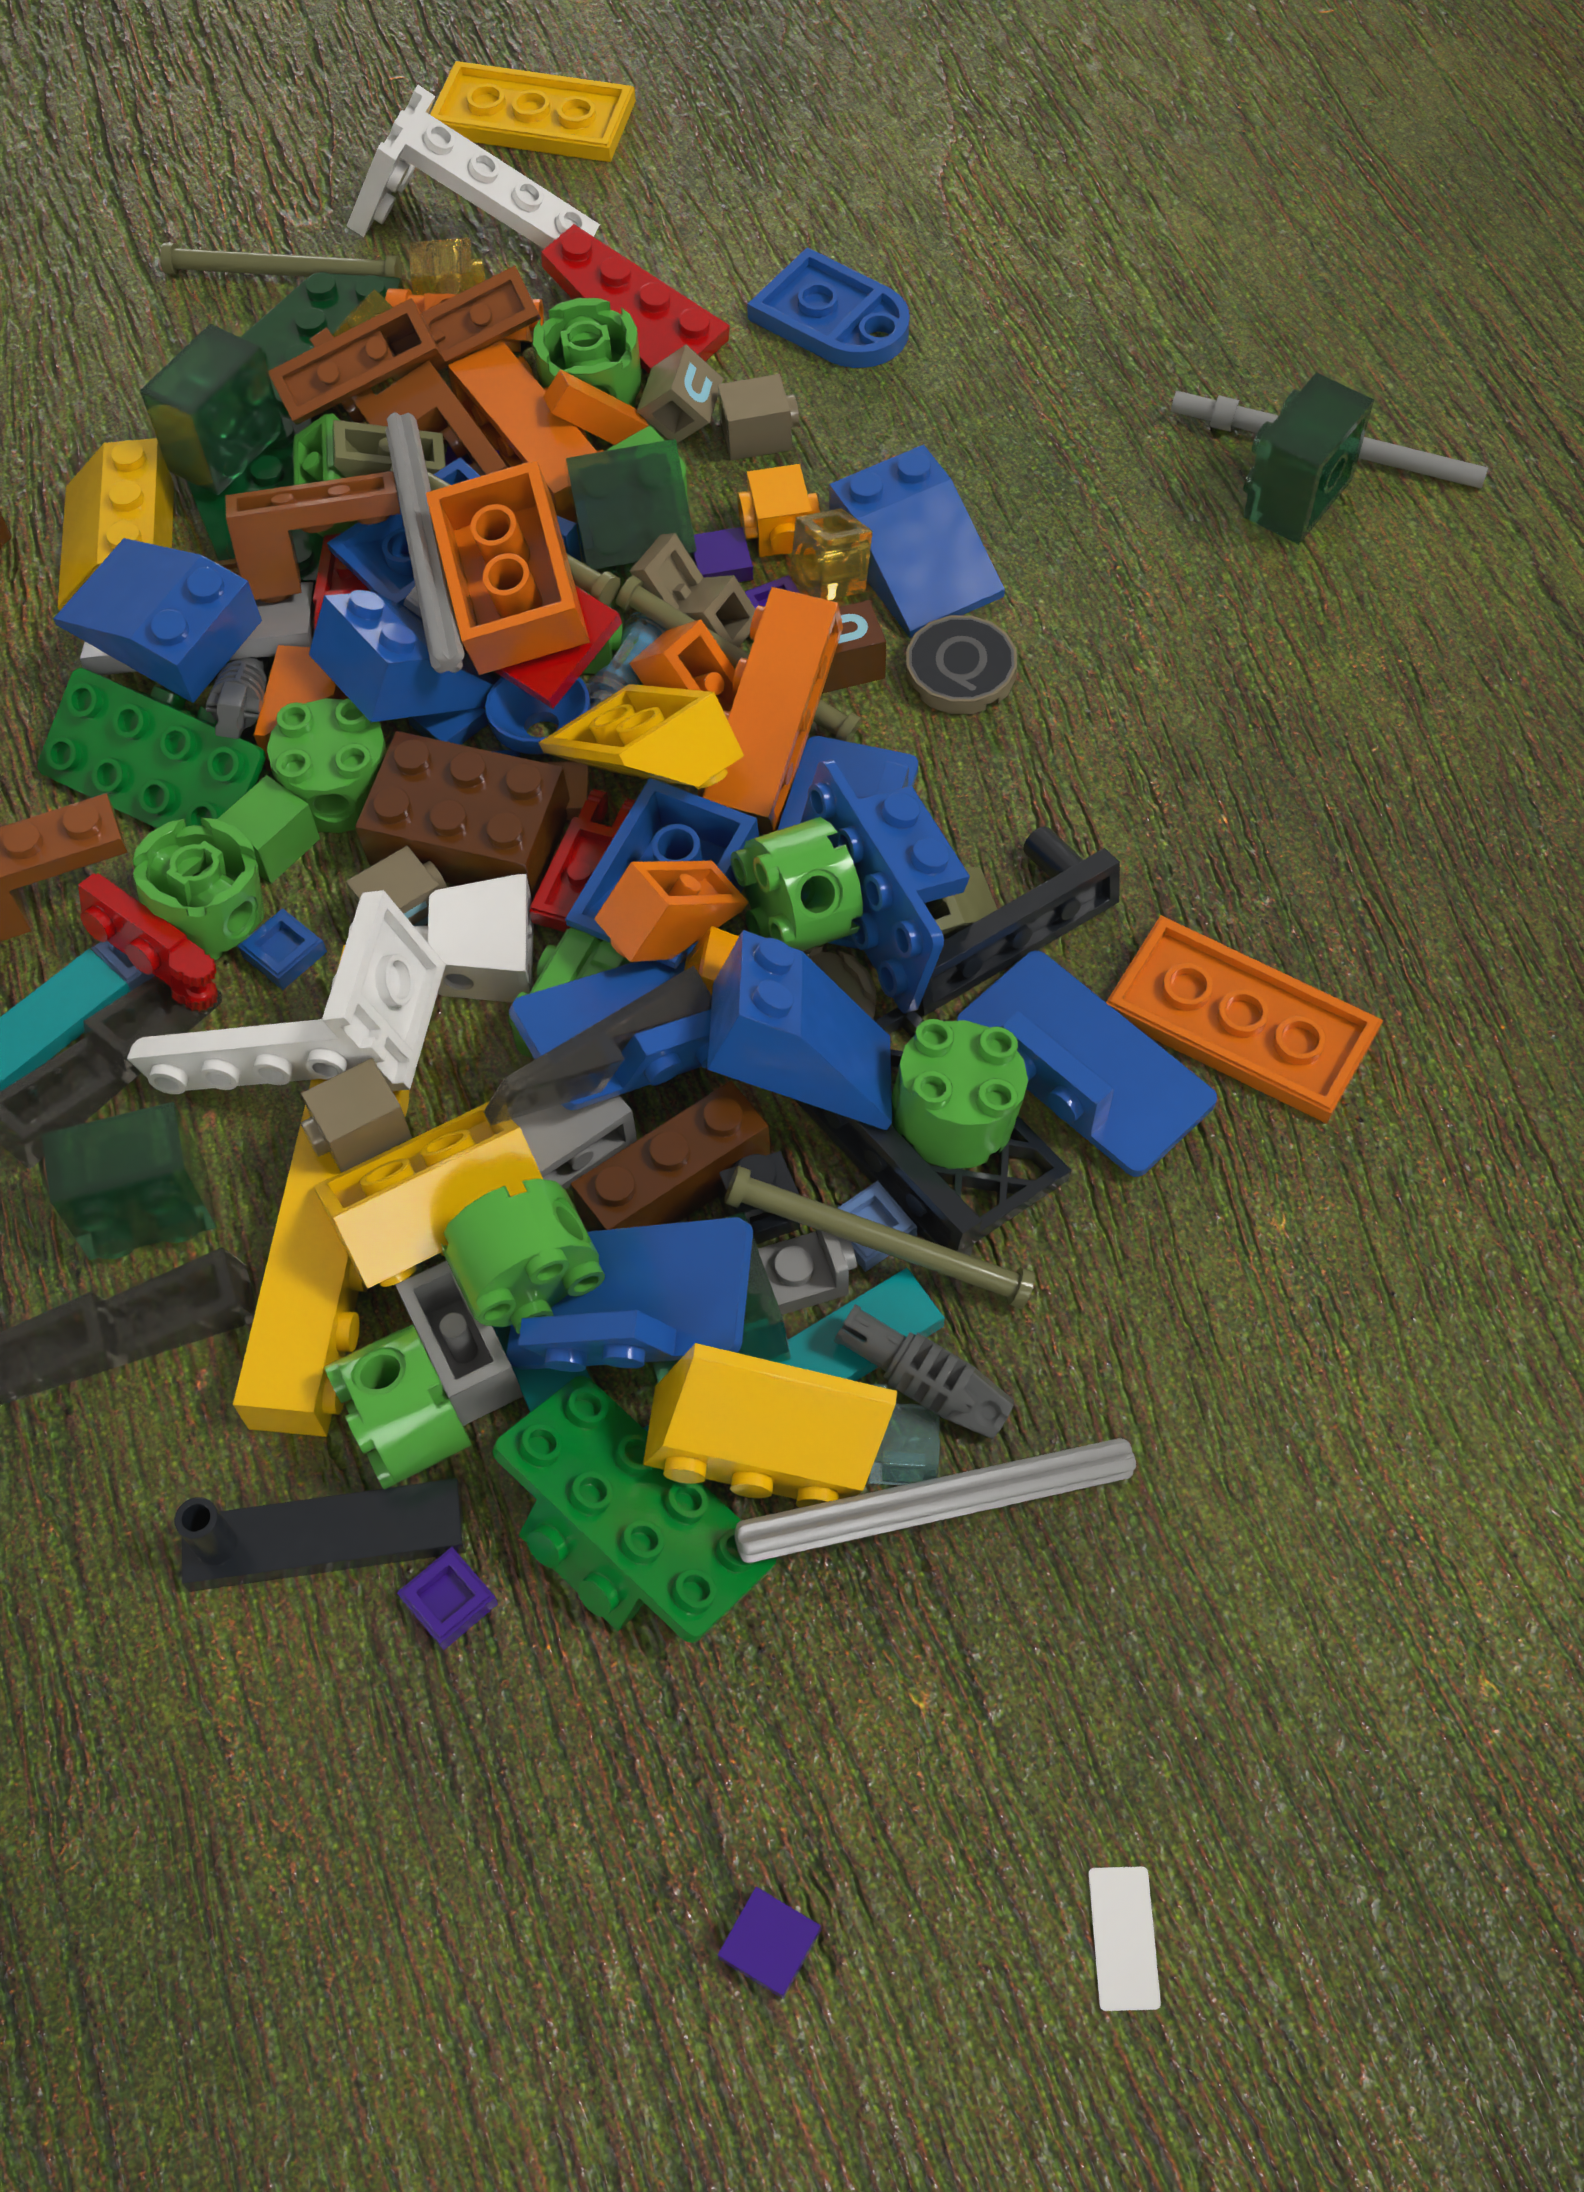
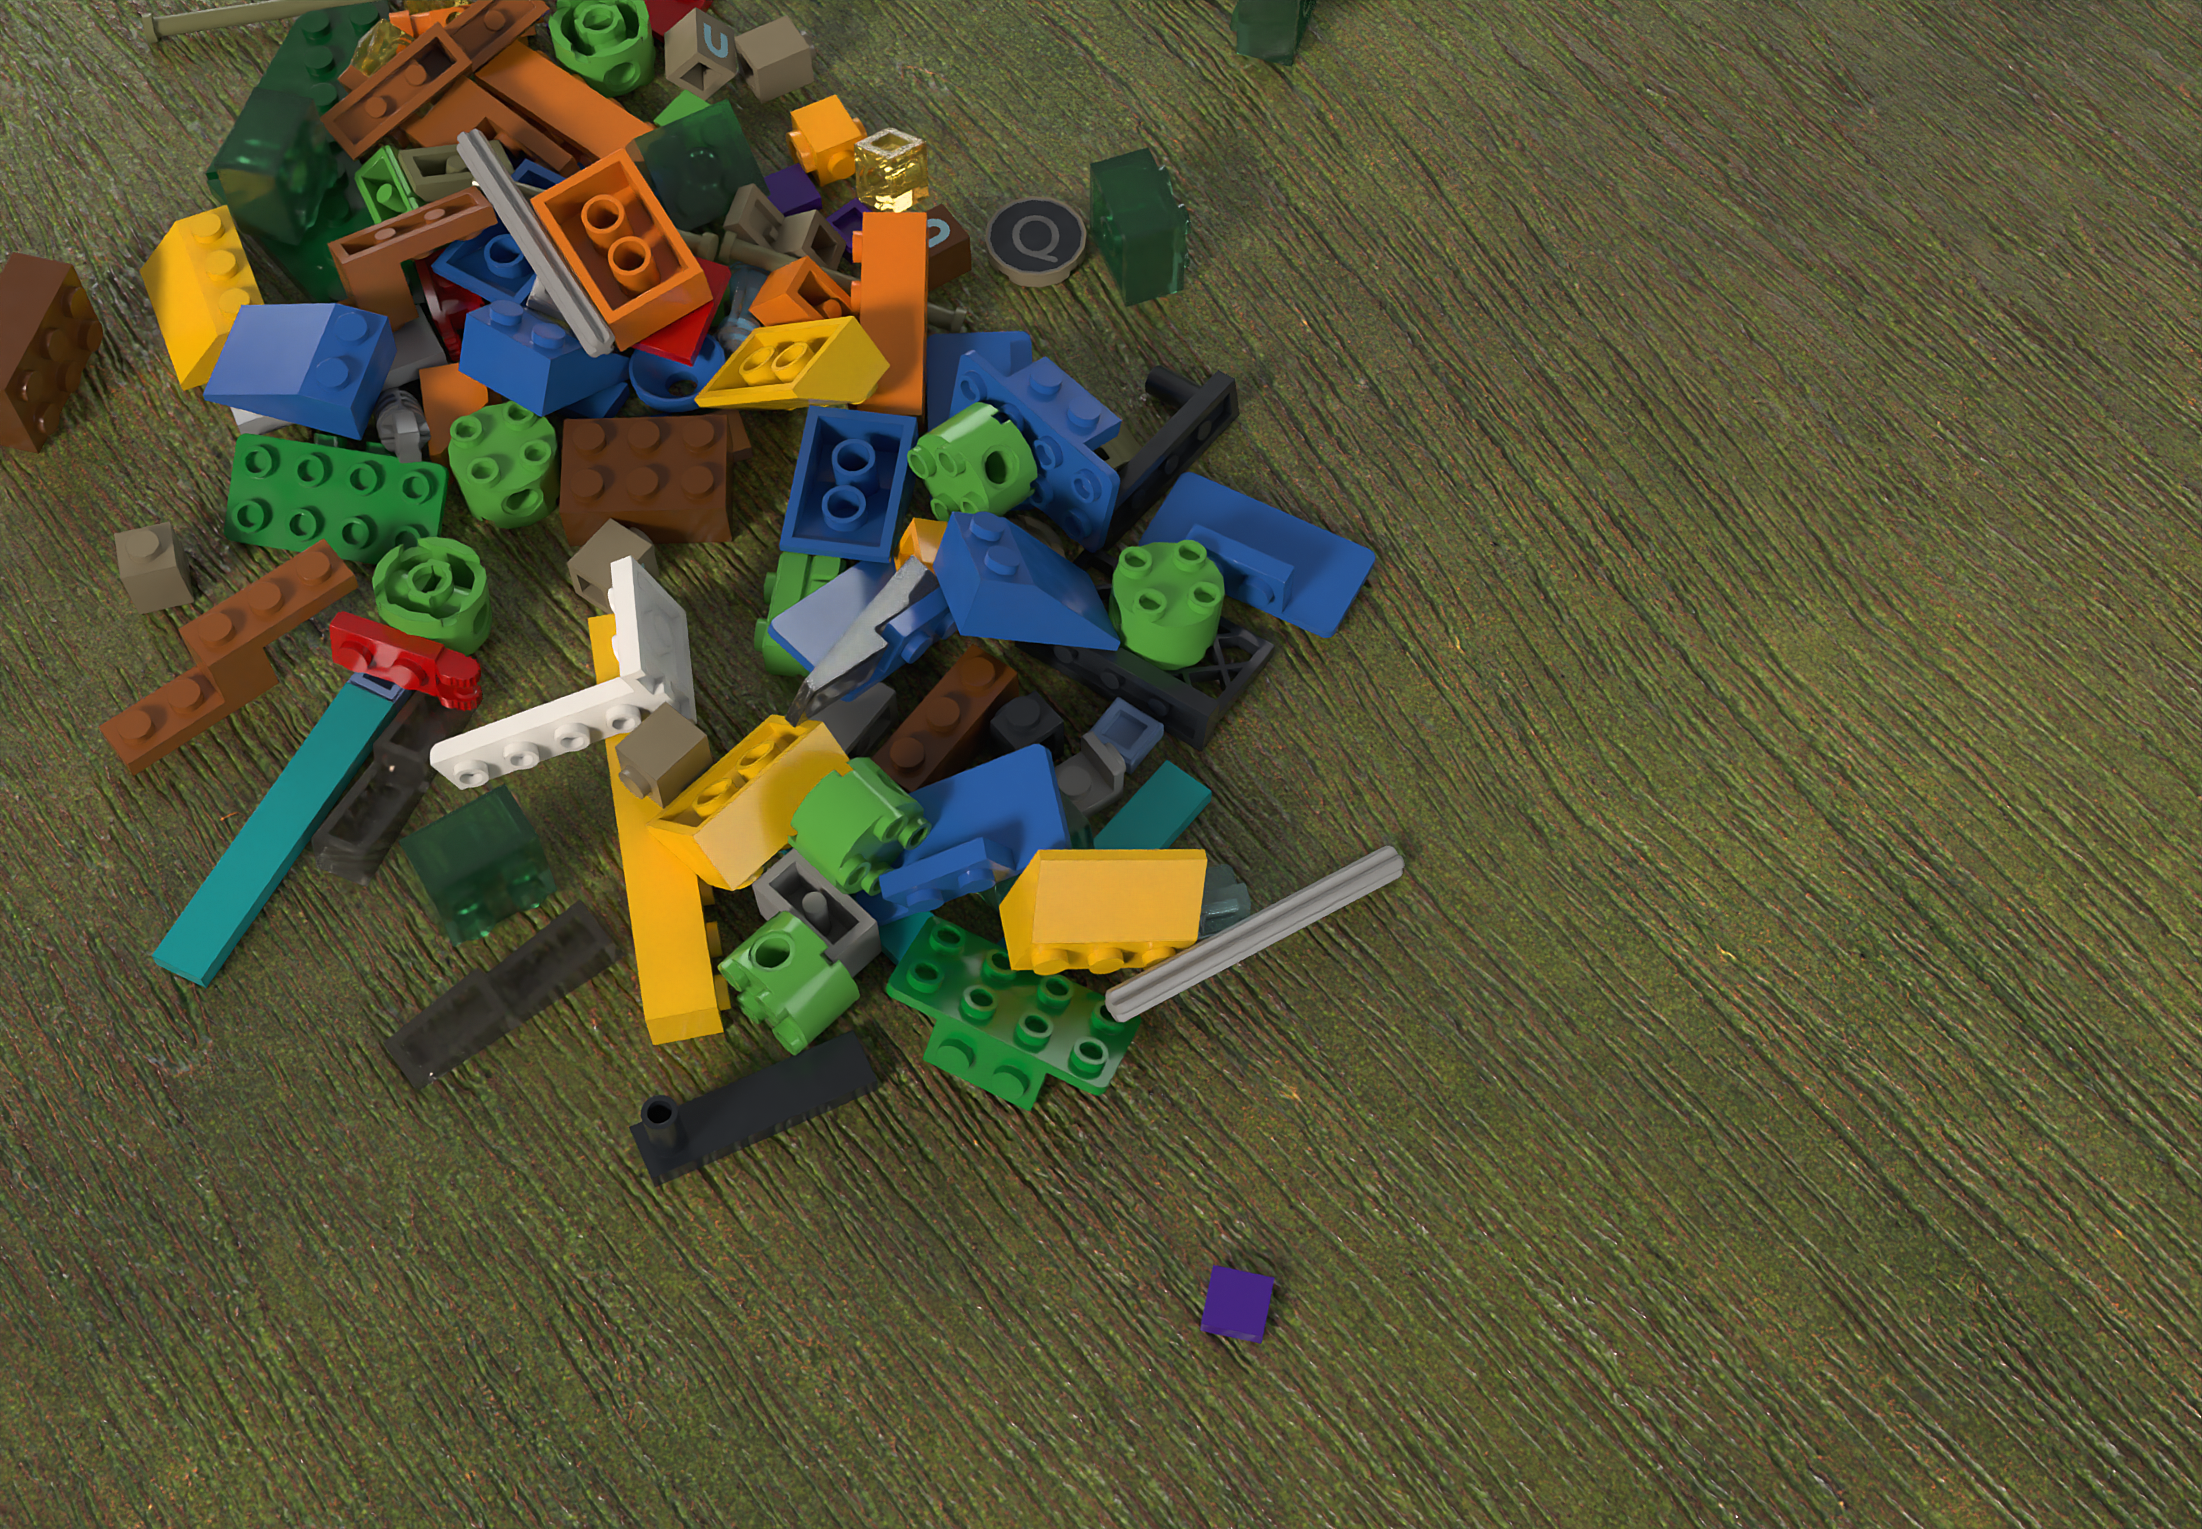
camera: 20 degrees left, 0 degrees up
bright green brick [218,775,320,884] -> none
blue tile [238,908,327,990] -> none
dark purple tile [397,1547,498,1651] -> none
white torso [414,874,533,1003] -> none
red hinge [529,789,636,932] -> none
orange piece [543,369,649,445] -> none
orange slope [594,861,748,962] -> none
olive bar [724,1166,1035,1309] -> none
blue slope [829,444,1005,638] -> none
dark grey hinge [833,1304,1014,1439] -> none
white sticker [1089,1867,1161,2011] -> none
orange tile [1106,915,1383,1124] -> none
none -> clear green brick [1090,147,1192,307]

